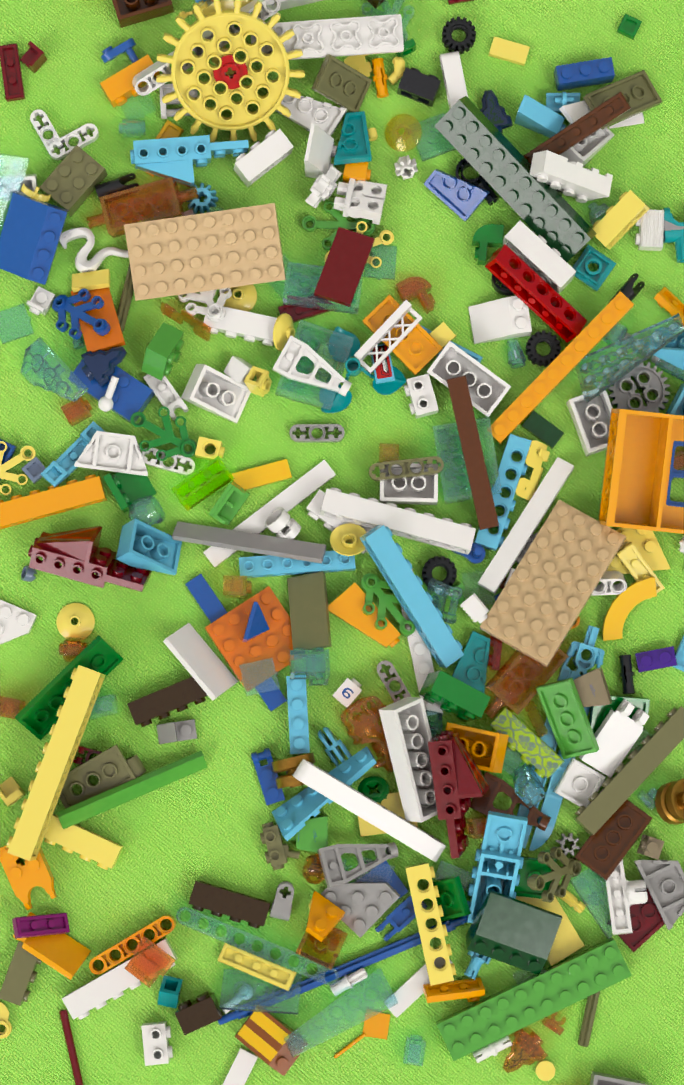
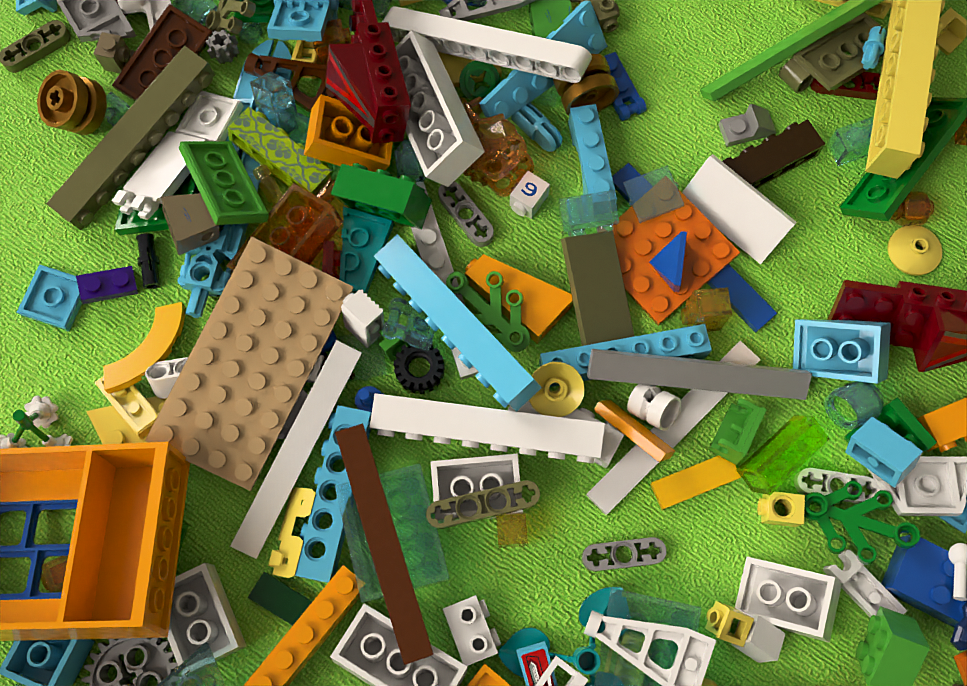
camera: 175 degrees right, 10 degrees down
none -> light orange tile [594,400,675,462]
none -> medium azure brick [845,417,923,488]
none -> medium azure axle [861,26,887,70]

